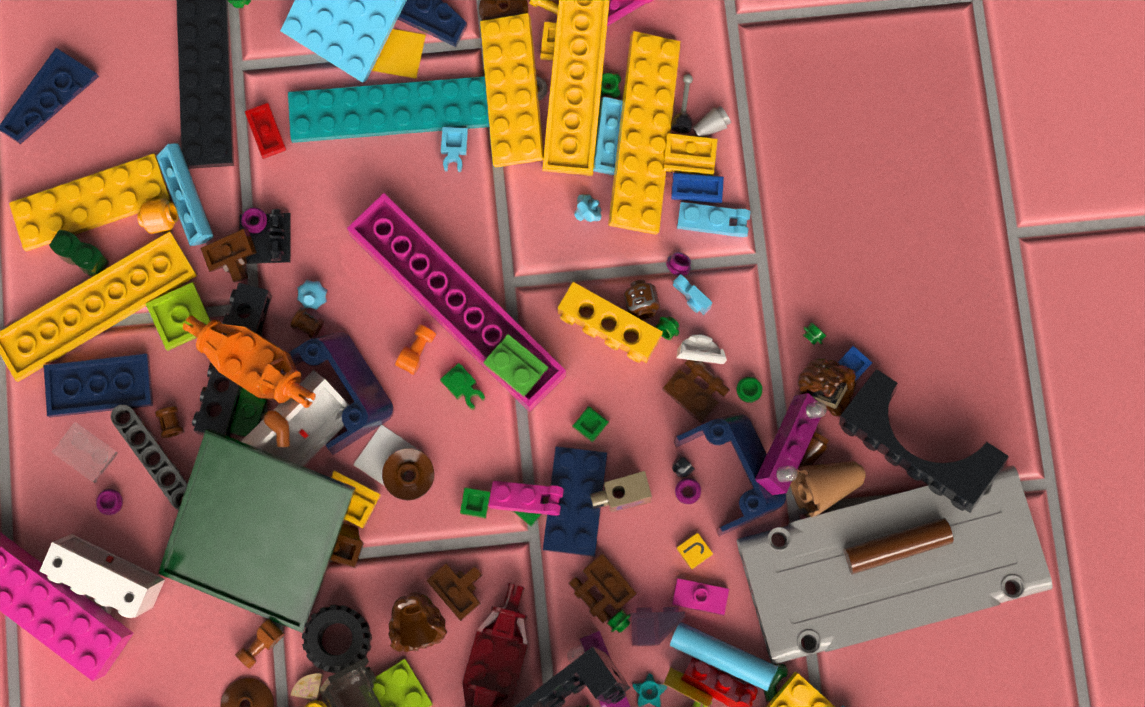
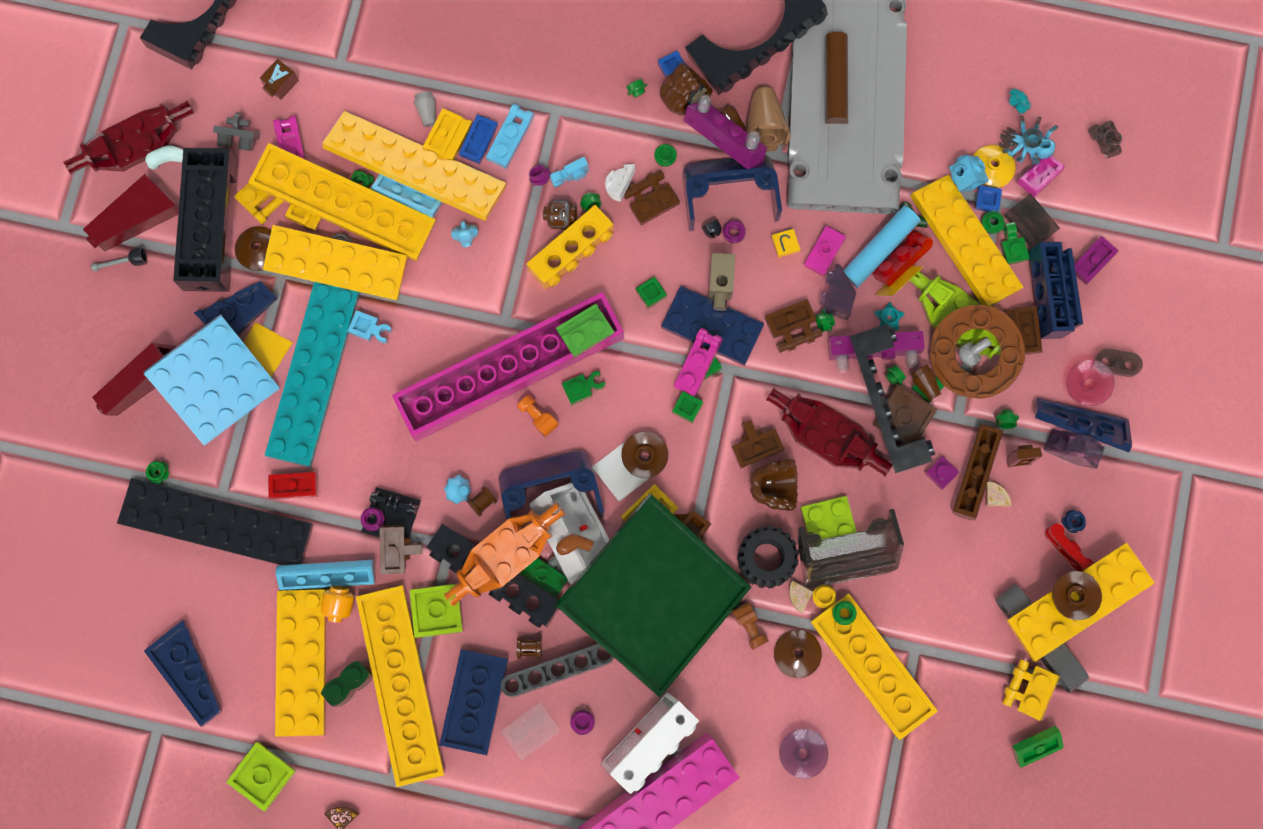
camera: 70 degrees left, 0 degrees up
hinge [671,74,693,133] -> none

